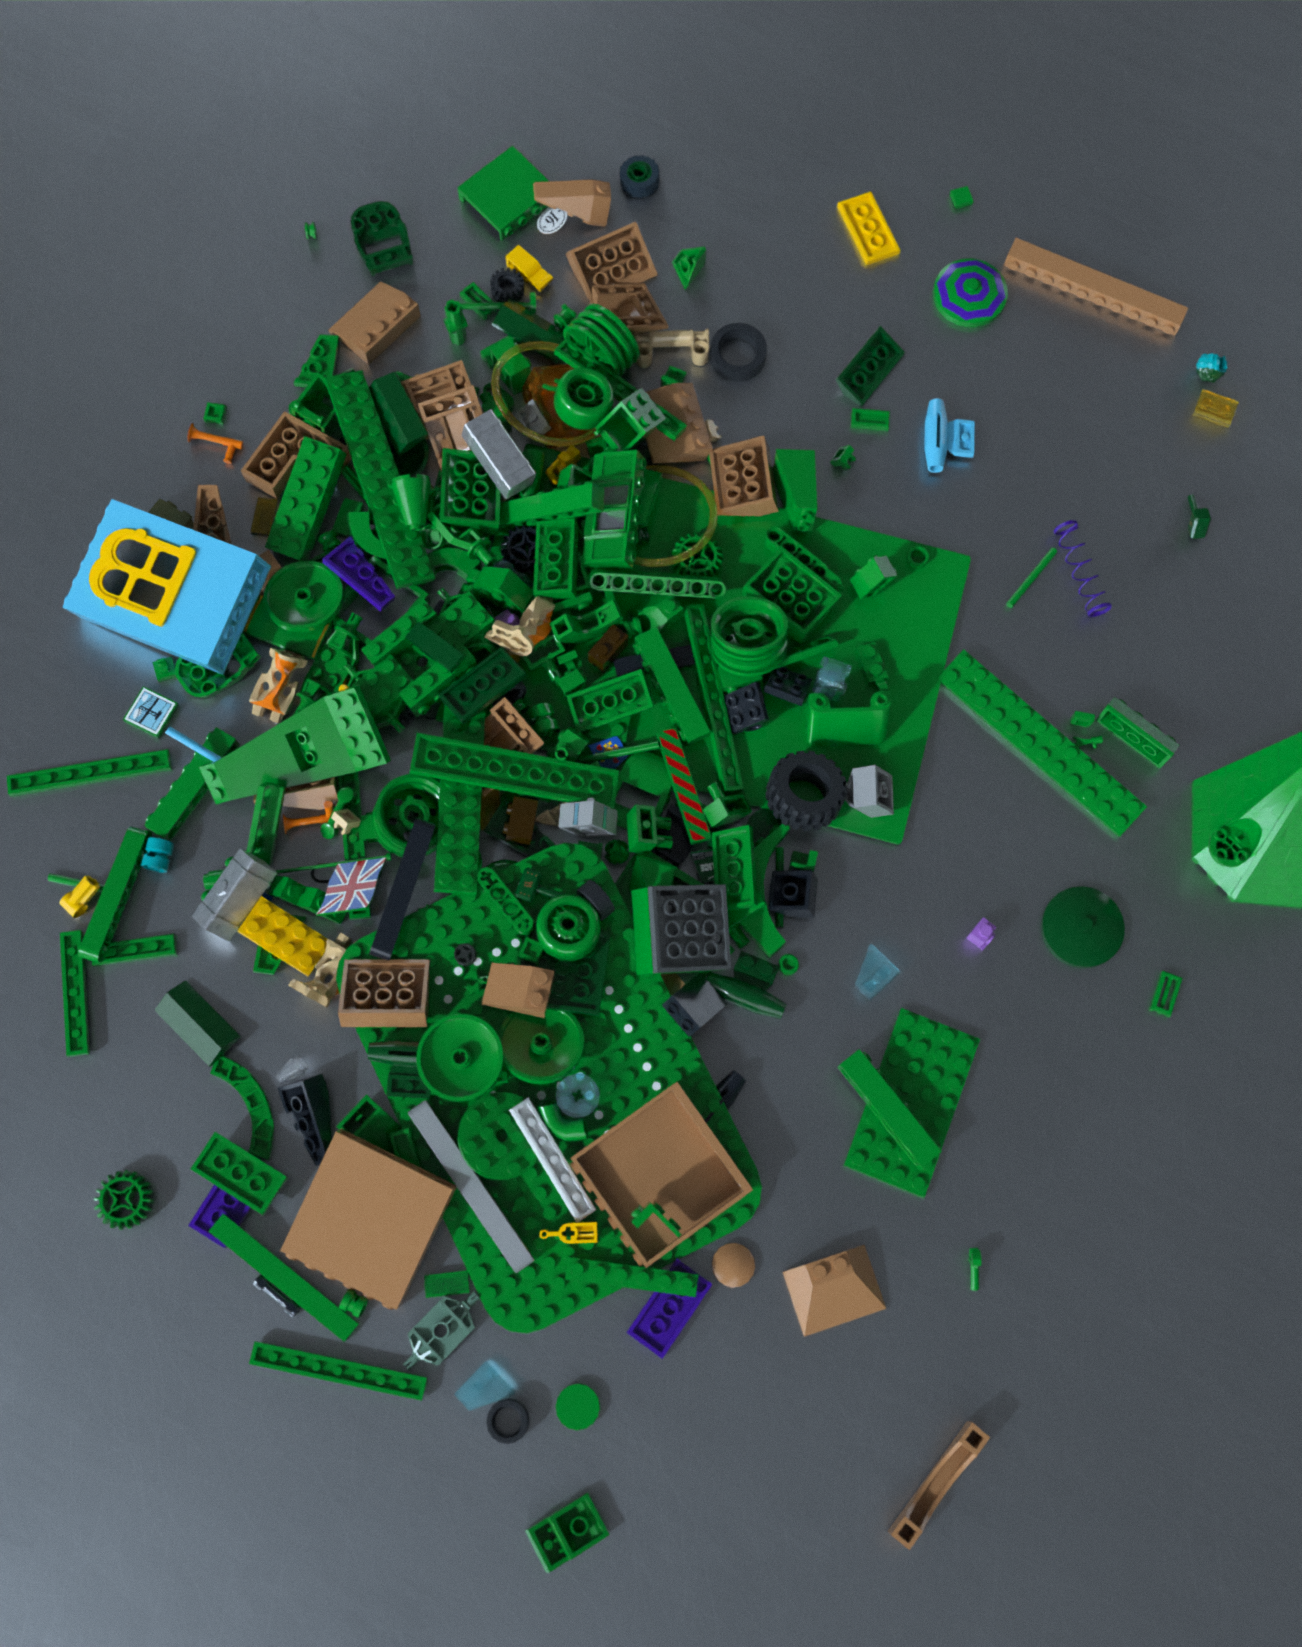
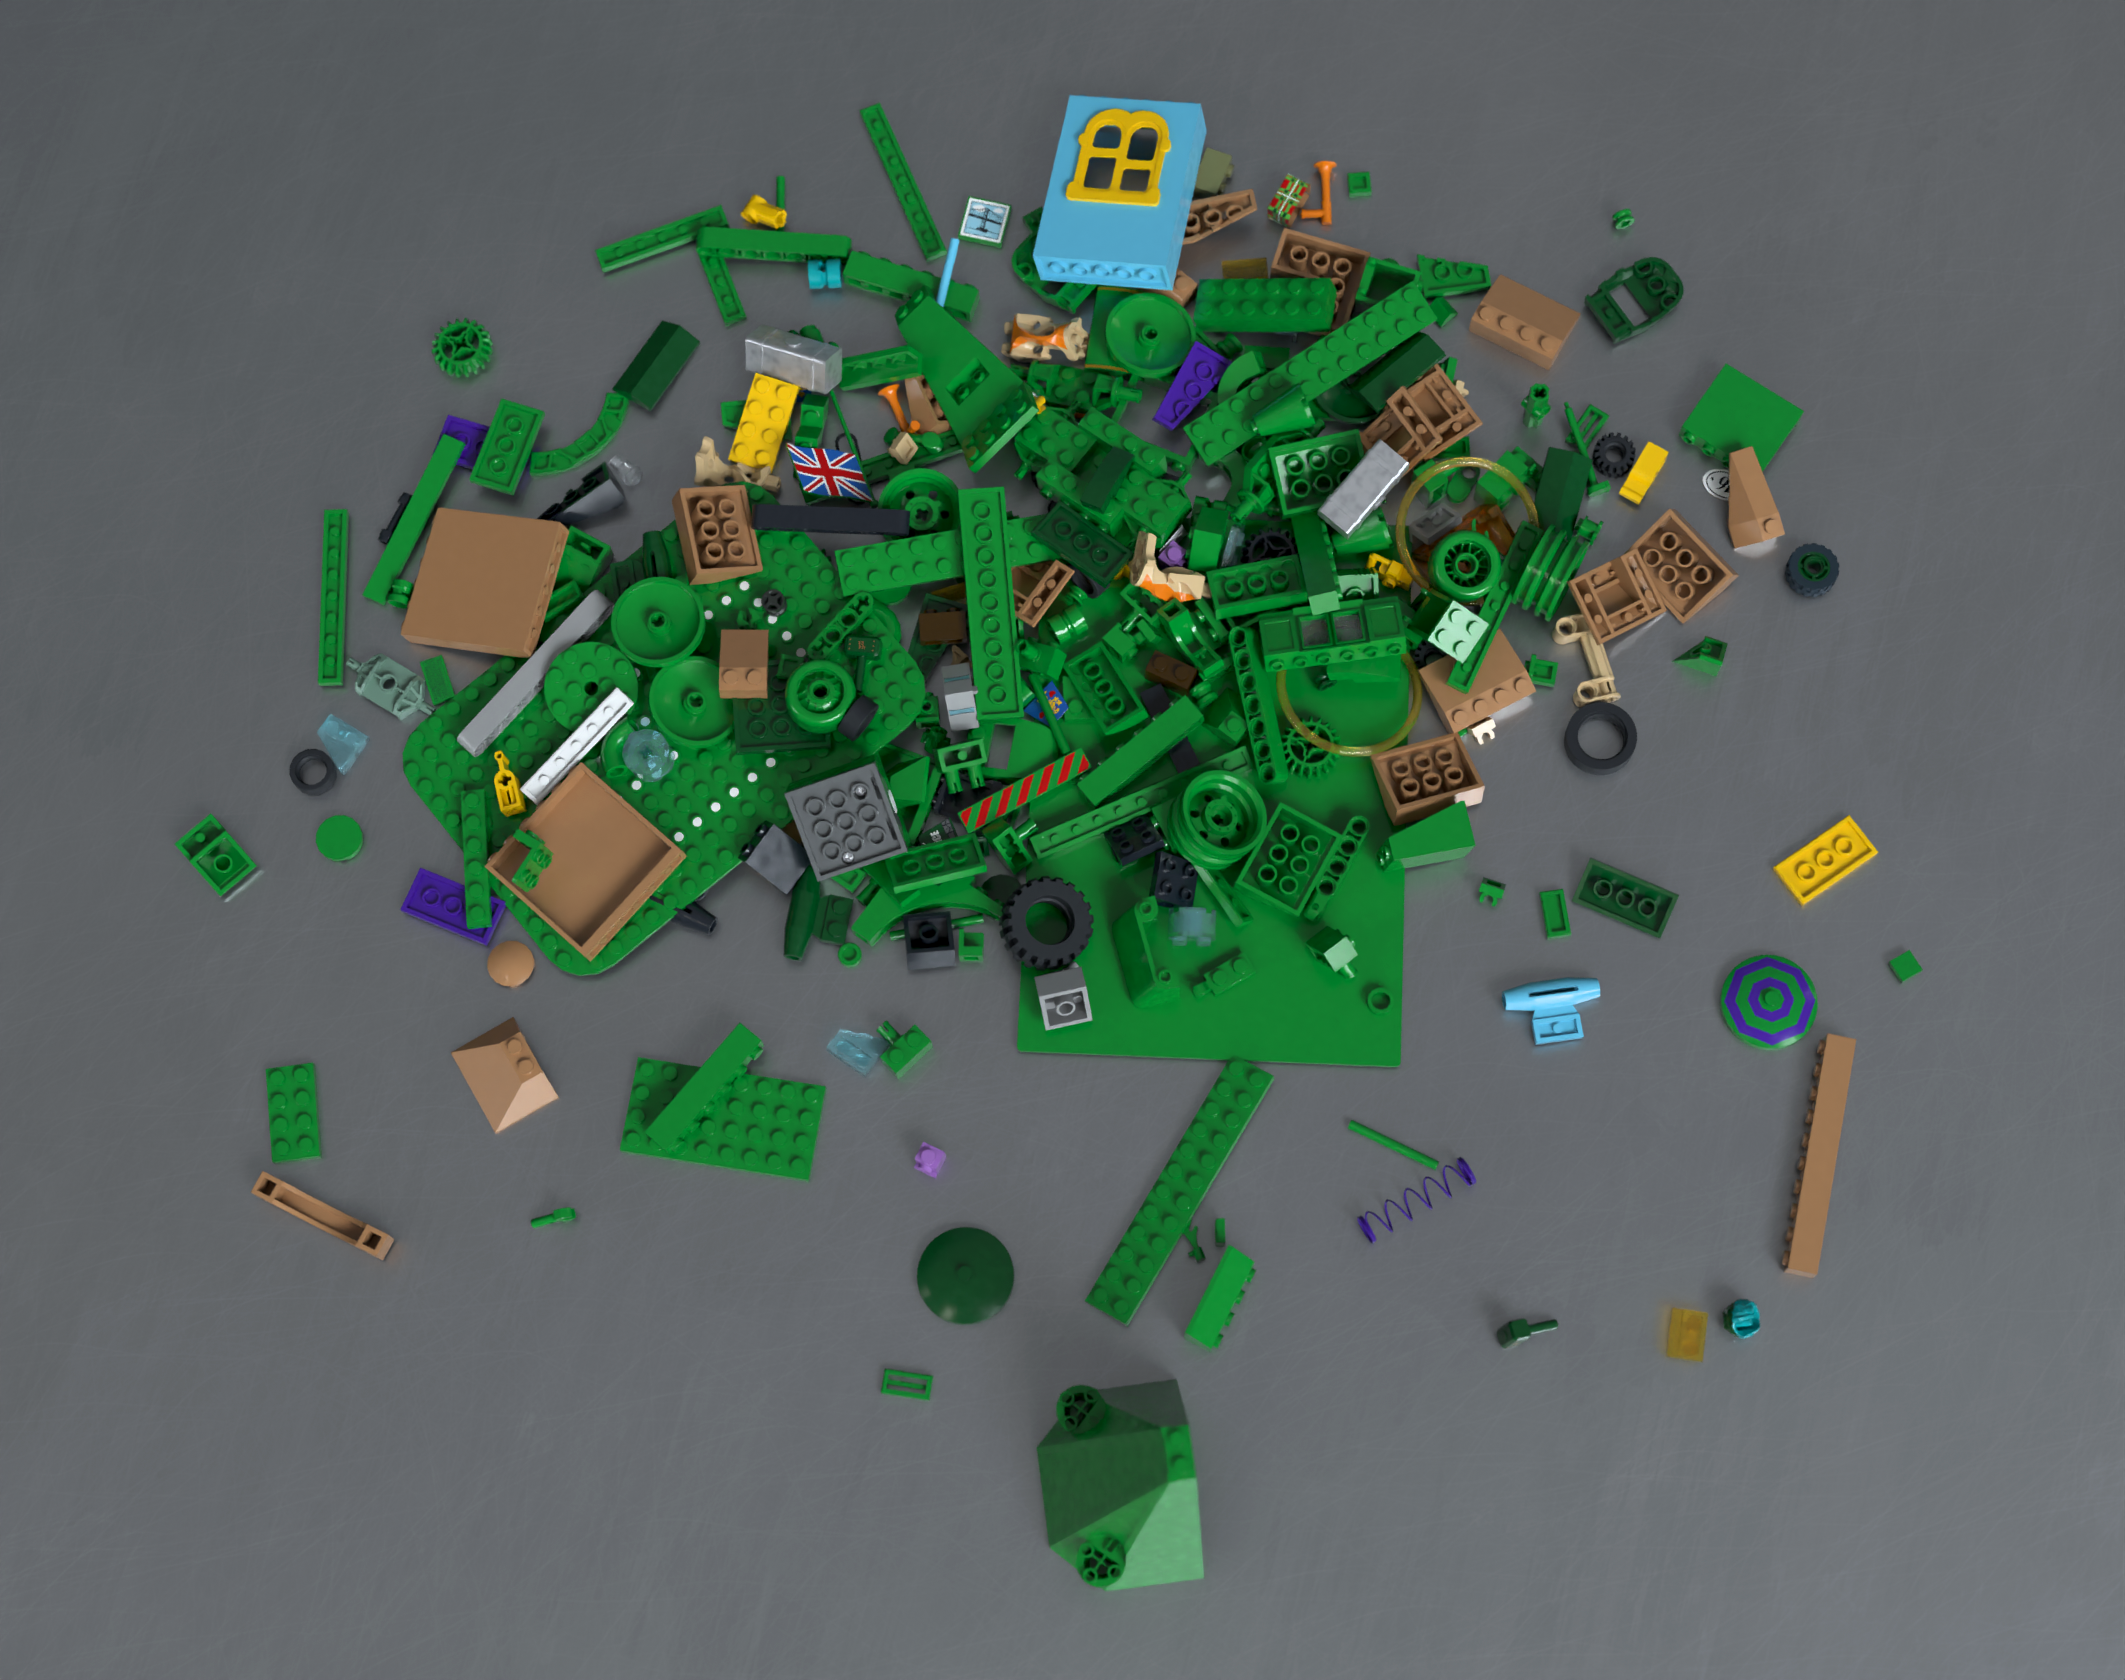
camera: 85 degrees right, 0 degrees up
none -> green plate [266,1063,322,1164]
none -> green brick [876,1021,933,1079]
none -> piece [1267,174,1311,228]

